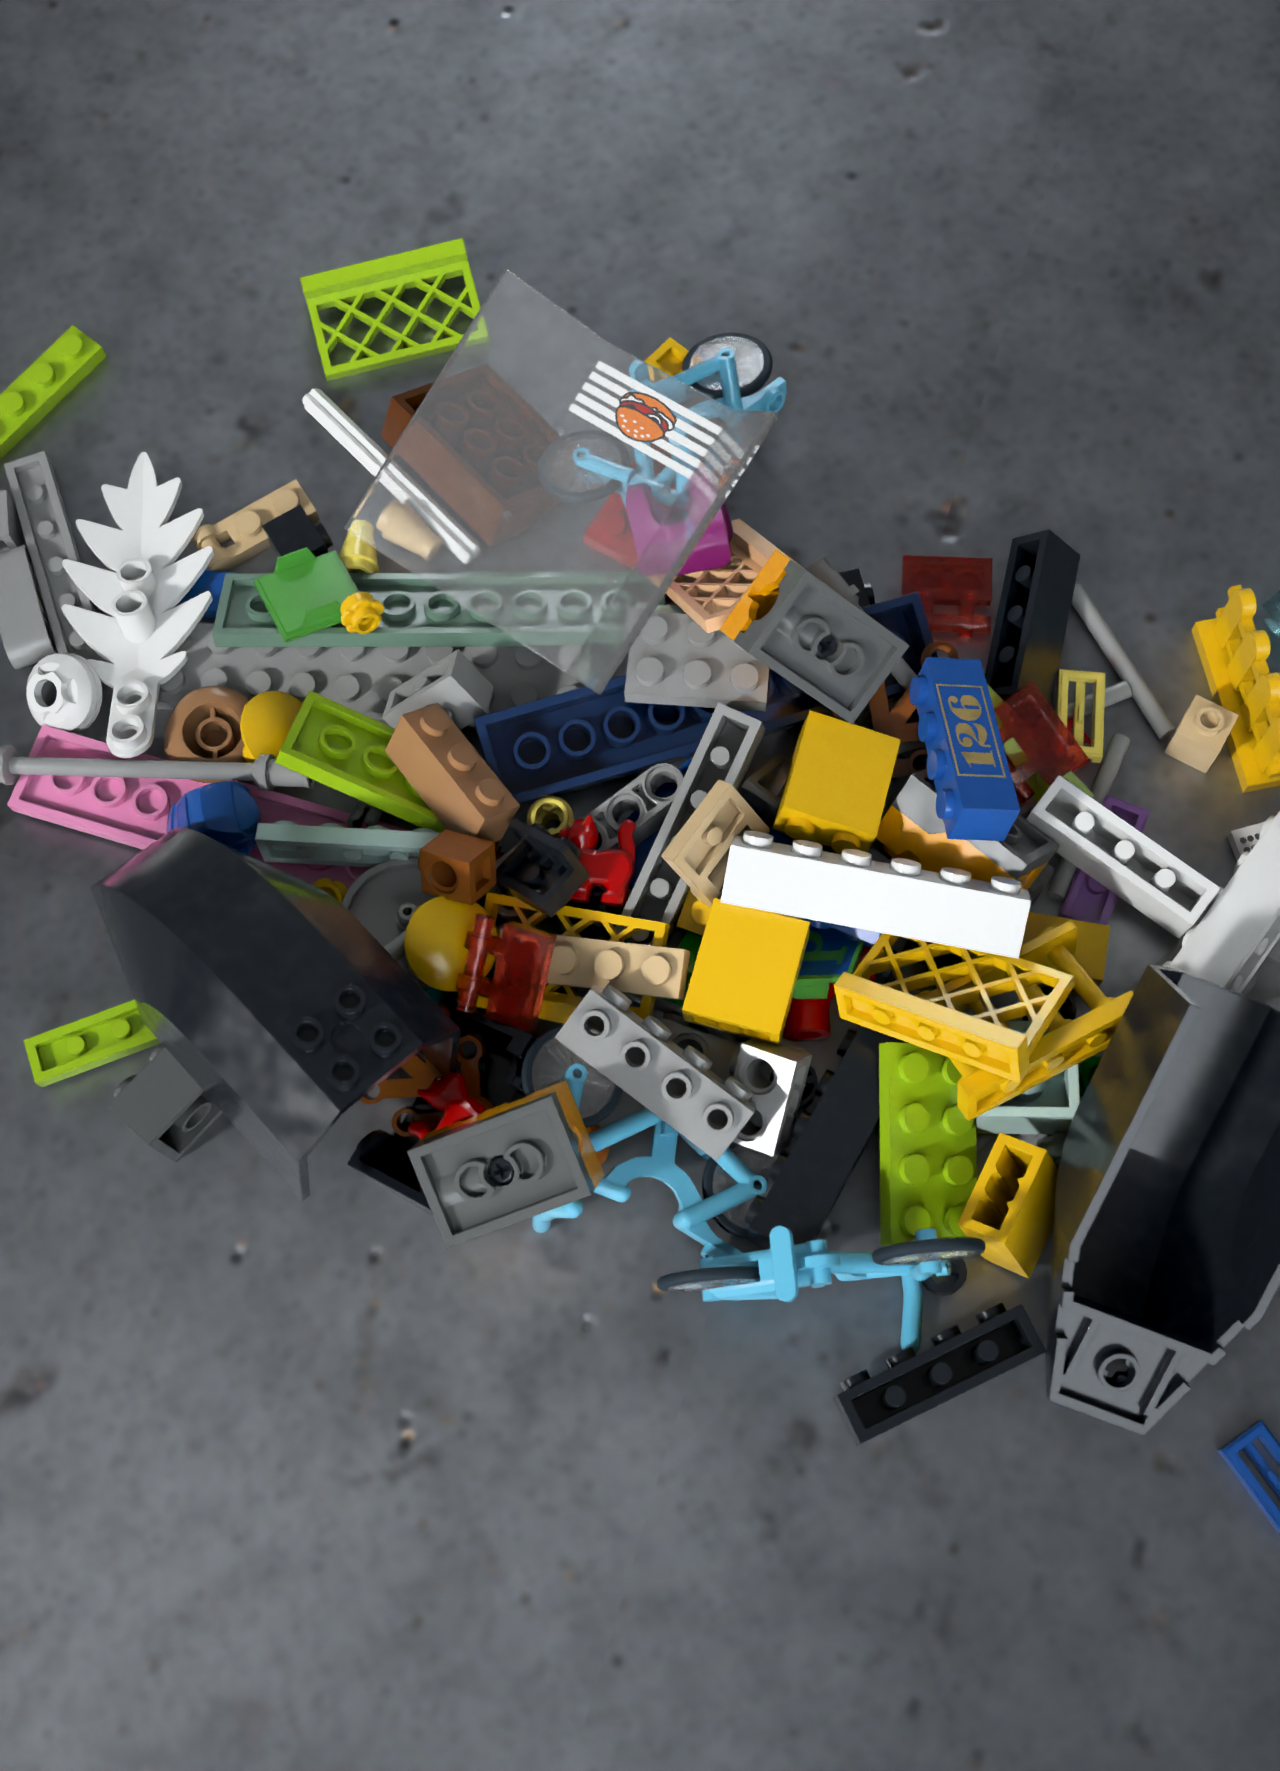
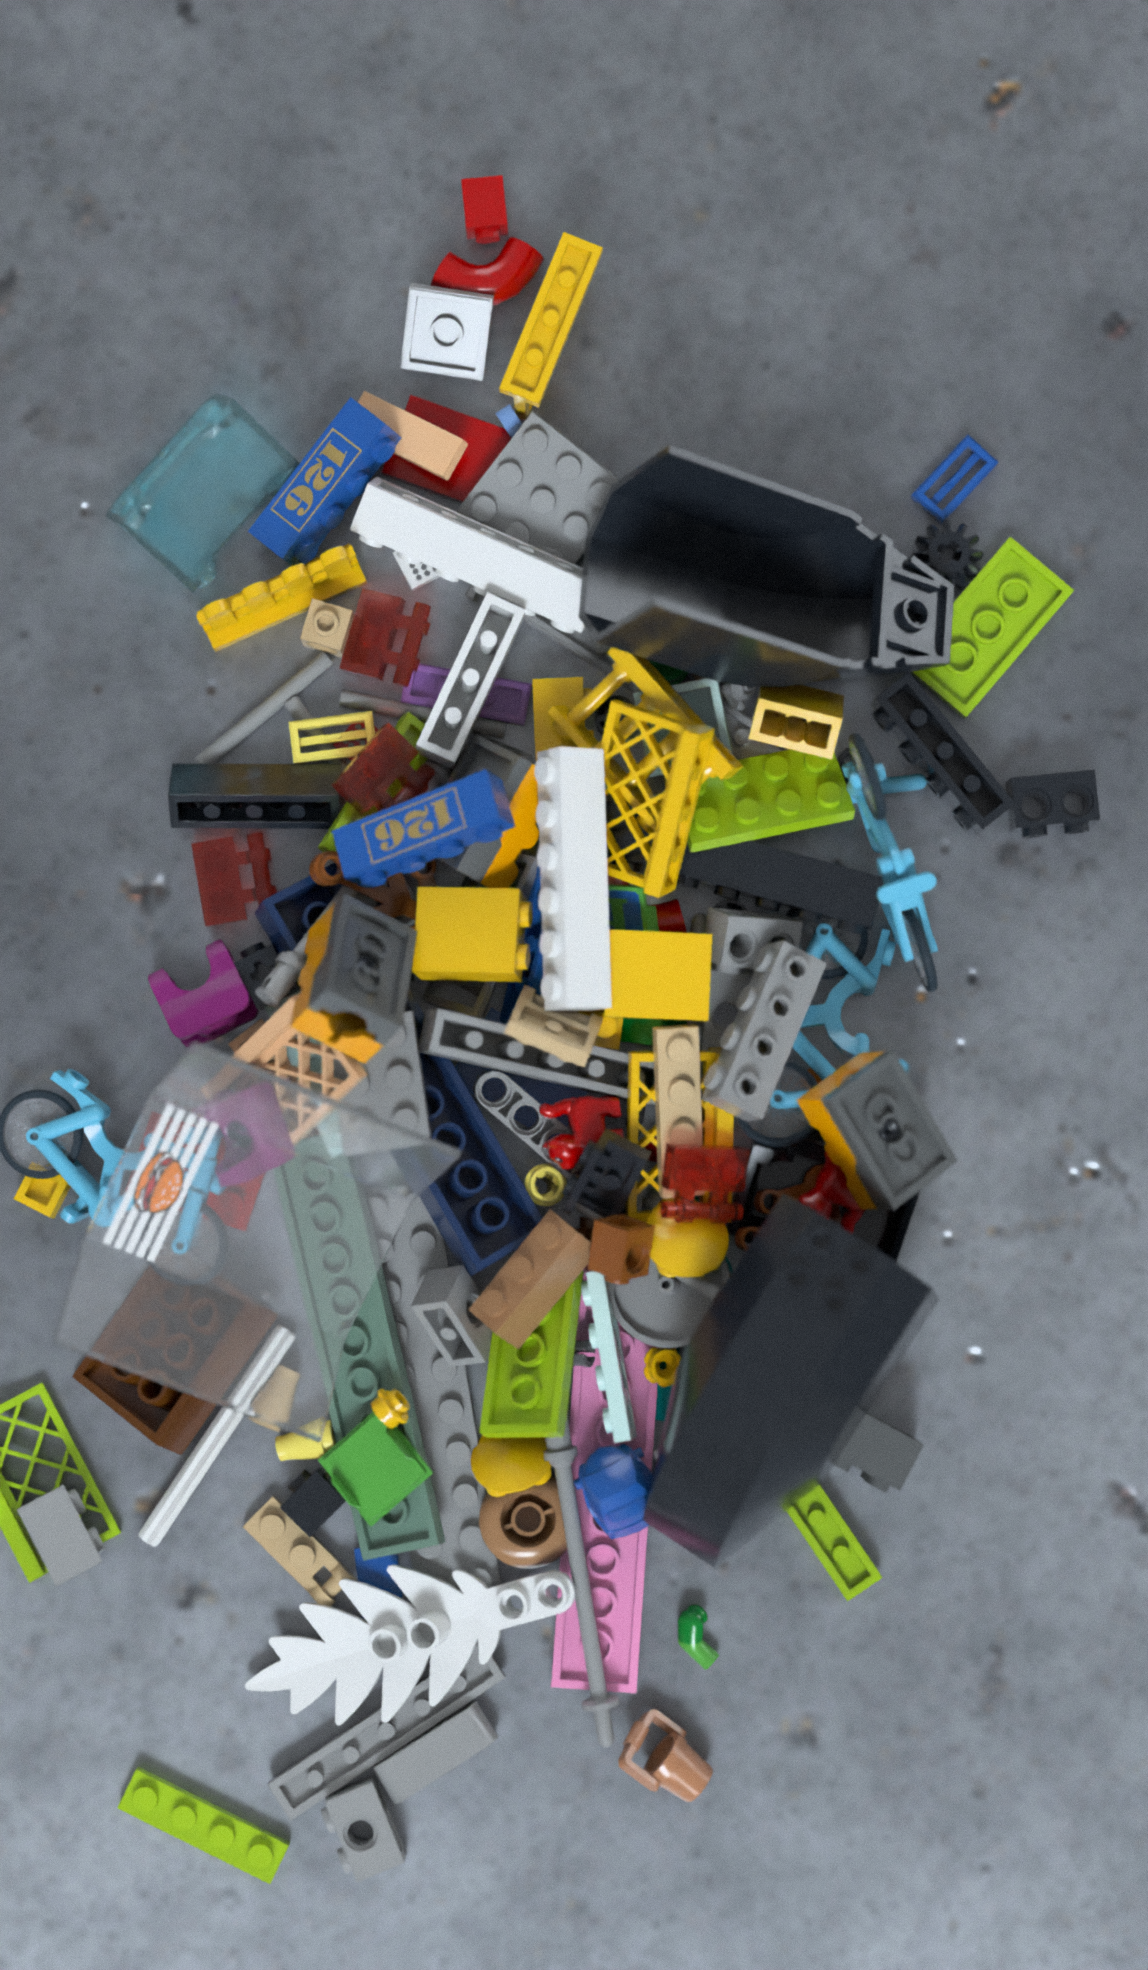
camera: 110 degrees left, 15 degrees up
white piece [26,653,102,734] -> none
none -> light grey brick [17,1485,106,1586]
none -> magenta piece [148,939,259,1050]
none -> clear red plate [339,588,431,688]
none -> arm [677,1604,719,1670]
none -> lime plate [909,537,1074,719]
none -> black gear [911,520,983,589]
none -> black brick [1005,769,1100,838]

